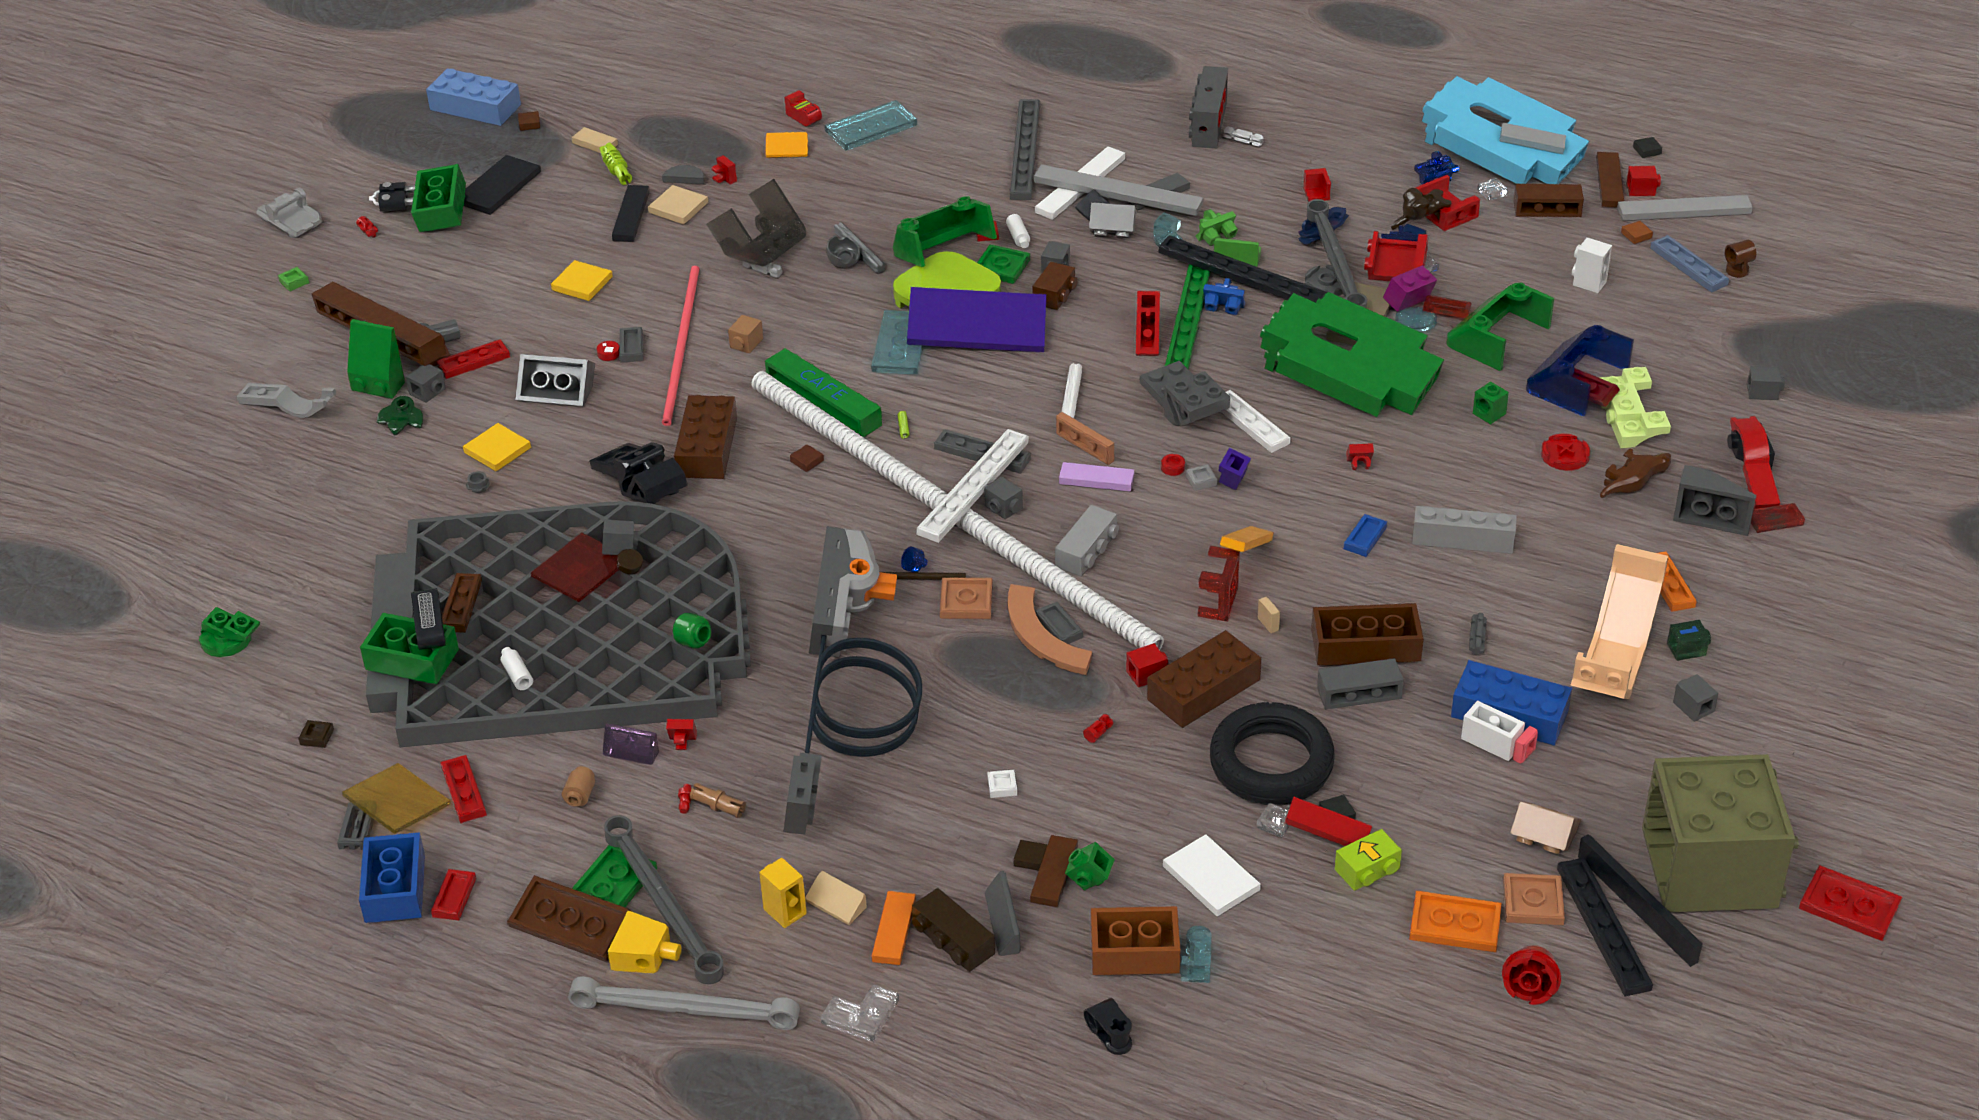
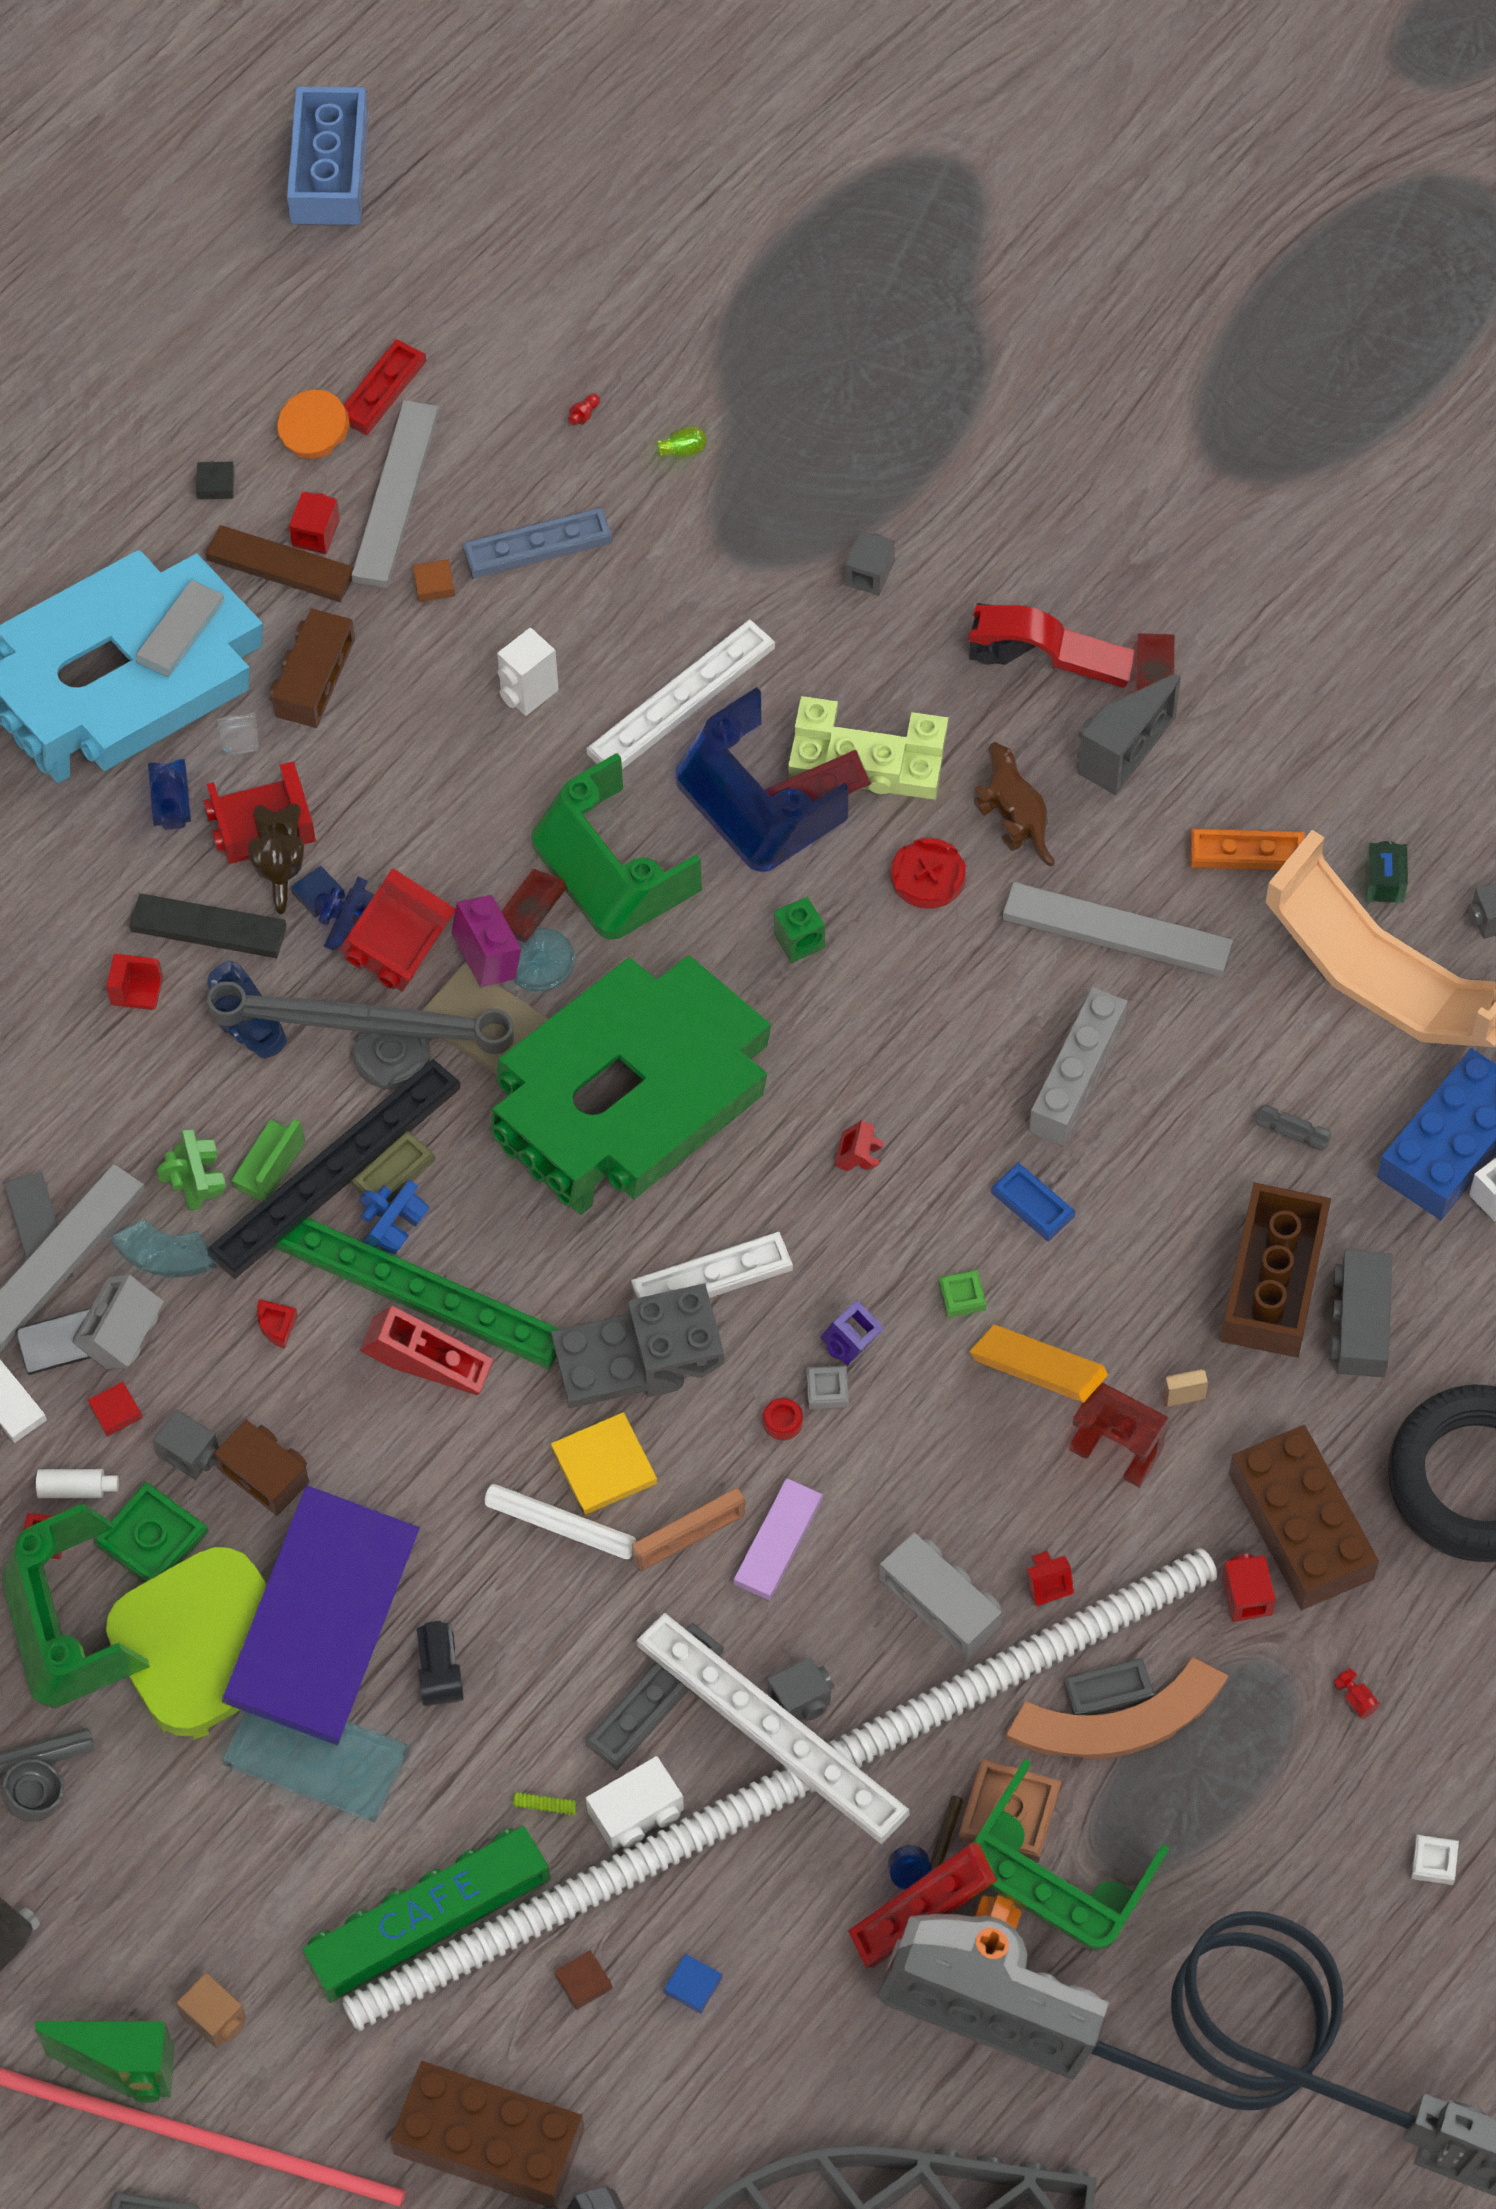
camera: 75 degrees left, 20 degrees up
reddish brown piece [1725,240,1757,278] -> none
none -> green slope [35,2021,174,2103]
none -> red tile [88,1382,143,1437]
none -> pearl dark grey tile [129,893,287,958]
none -> red tile [257,1299,298,1349]
none -> orange tile [277,389,350,459]
none -> medium blue brick [287,87,369,225]
none -> red tile [343,339,426,436]
none -> olive tile [352,1130,435,1203]
none -> black piece [416,1621,464,1706]
none -> yellow tile [551,1412,658,1516]
none -> red piece [568,393,600,425]
none -> white brick [586,1756,684,1852]
none -> white tile [587,619,775,769]
none -> clear neon green cylinder [656,426,707,458]
none -> blue tile [664,1954,722,2014]
none -> red tile [848,1843,997,1968]
none -> bright green tile [939,1270,986,1318]
none -> green windscreen [973,1759,1170,1950]
none -> light grey tile [1003,882,1233,978]
none -> red tile [1027,1551,1074,1607]

